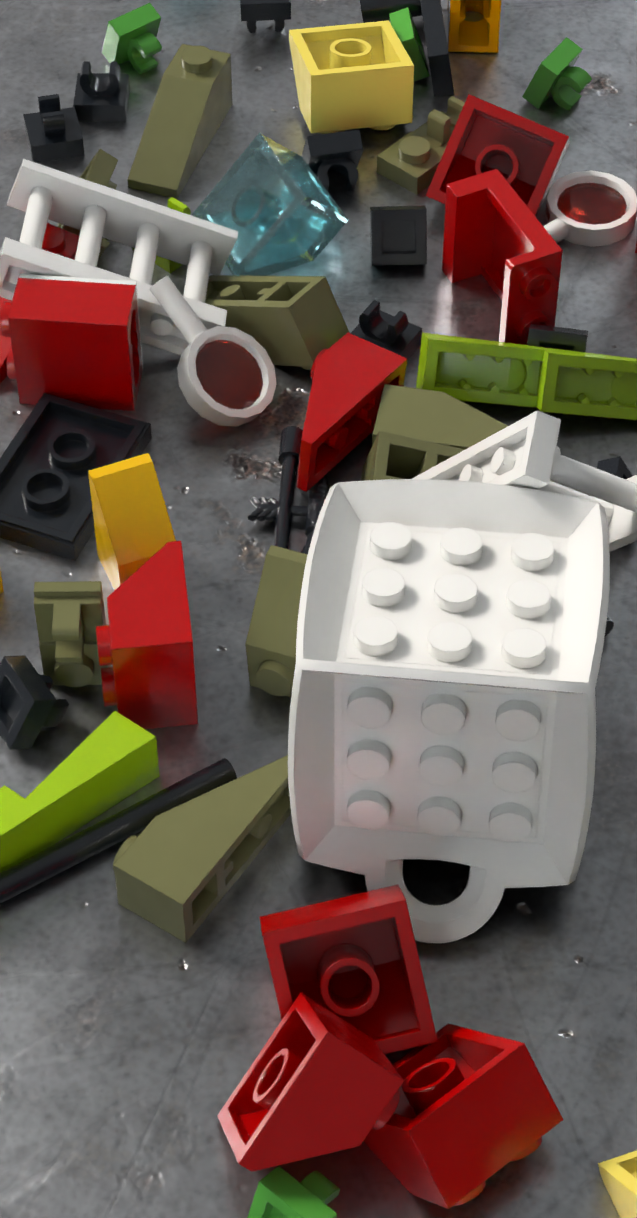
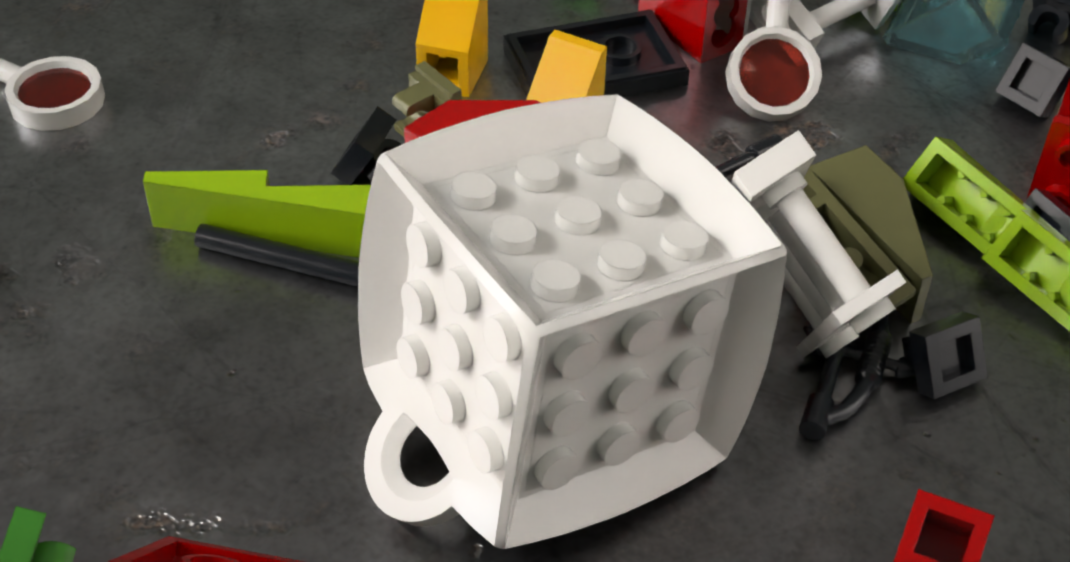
camera: 50 degrees right, 5 degrees down
olive slope [113,755,291,943] -> none
olive slope [205,275,350,370] -> none
red slope [217,992,404,1172] -> none
red slope [260,884,438,1054] -> none
red slope [296,332,407,492] -> none
black tile [351,300,422,361] -> none

